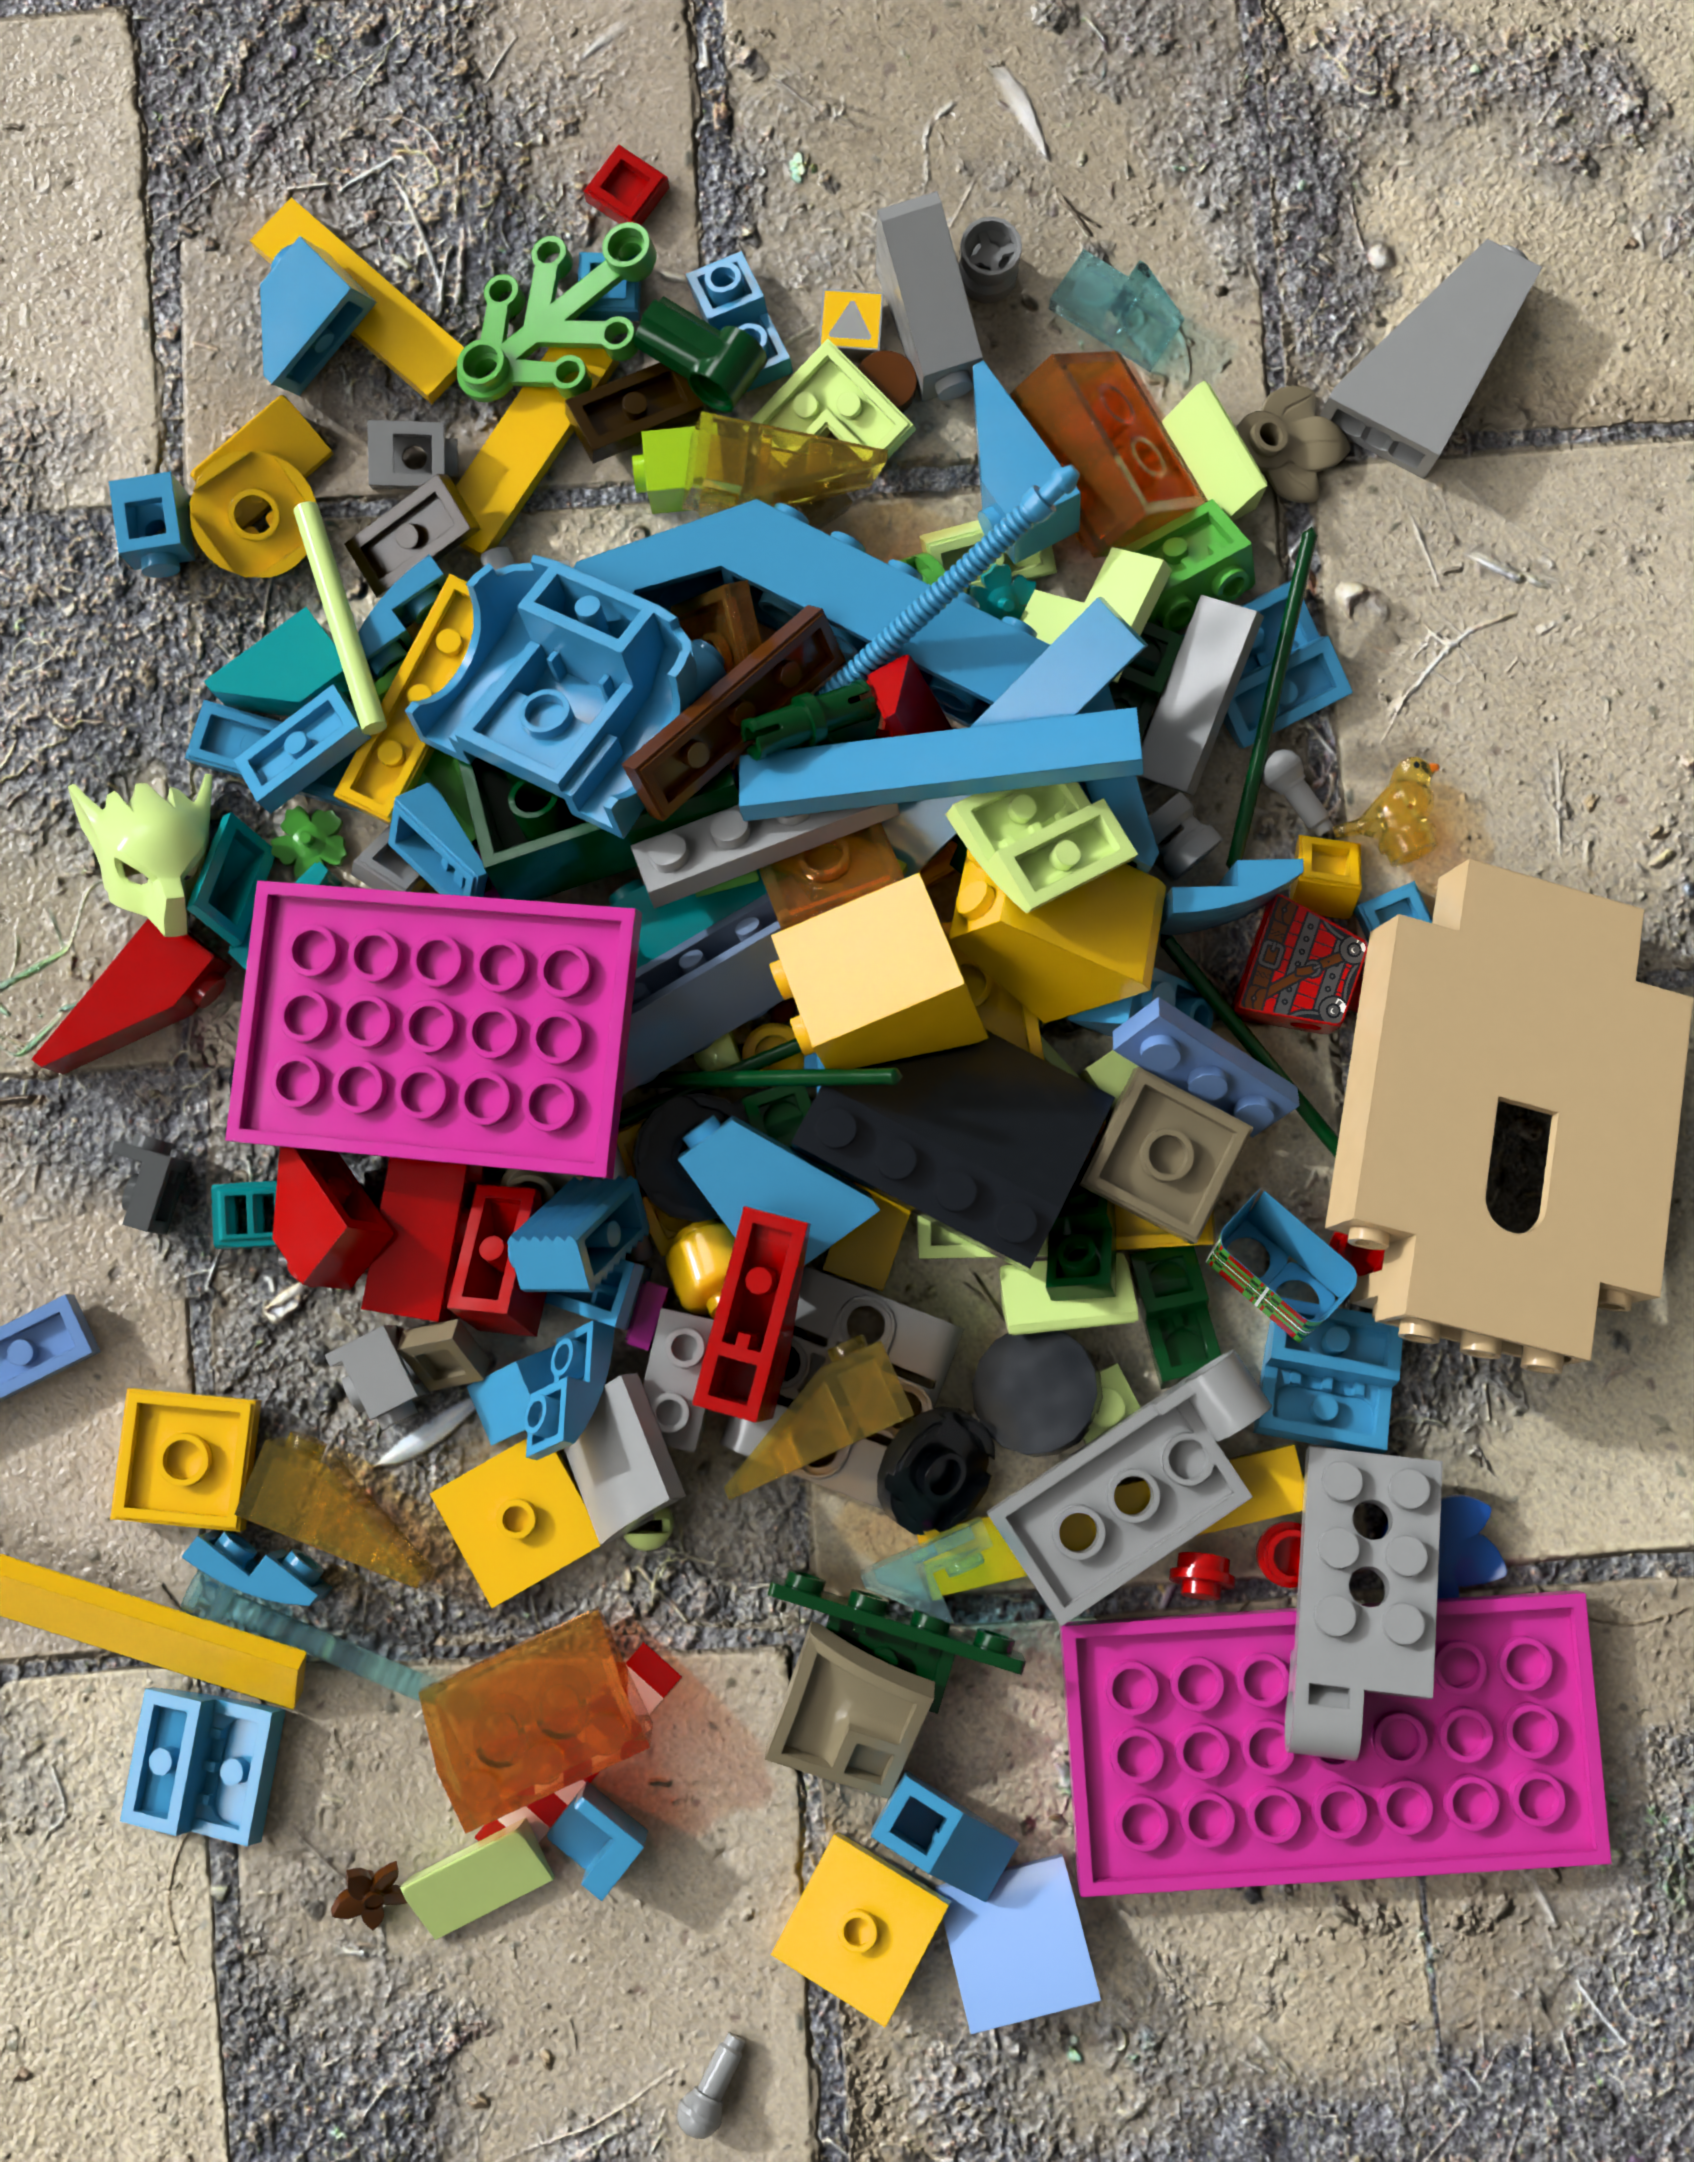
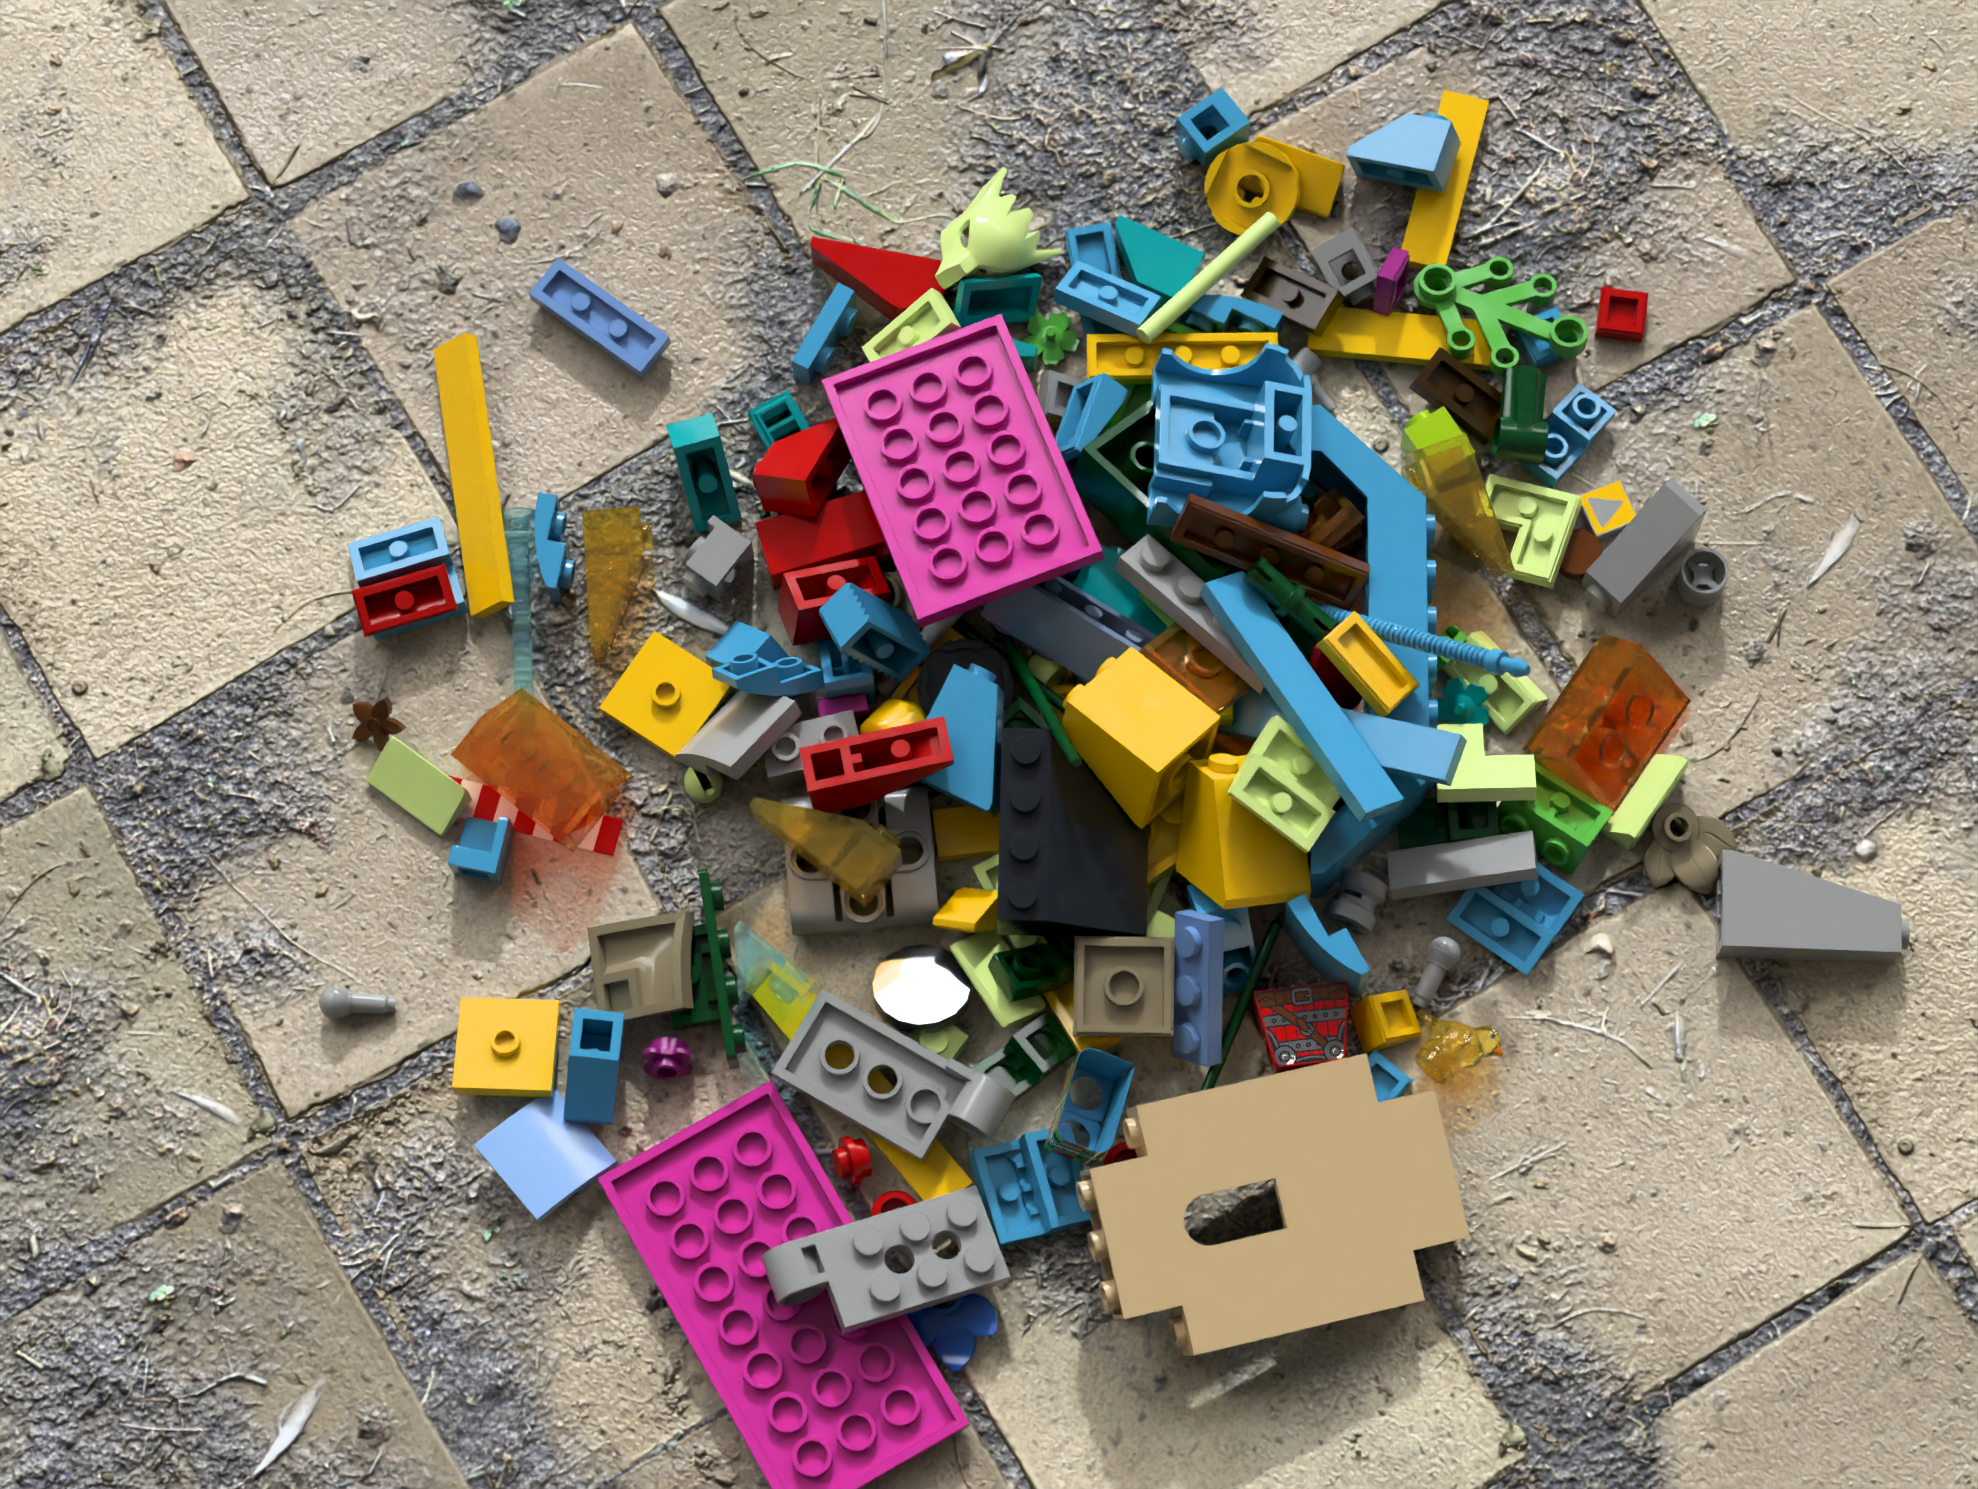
camera: 65 degrees right, 10 degrees down
dark grey bracket [107,1133,190,1235] -> none
yellow plate [110,1388,262,1532] -> none
dark tan plate [397,1319,490,1391] -> none
black tile [877,1406,995,1535] -> none
dark azure slope [973,360,1081,564] -> none
clear light blue slope [1048,249,1185,372] -> none
dark green axle [1226,527,1318,869] -> none
none -> red slope [351,564,458,637]
none -> magenta plate [642,1037,692,1080]
none -> teal slope [666,413,742,533]
none -> dark azure plate [792,283,859,386]
none -> yellowish green plate [862,288,961,362]
none -> yellow slope [933,887,998,933]
none -> yellow tile [1316,611,1420,717]
none -> magenta tile [1373,247,1410,316]

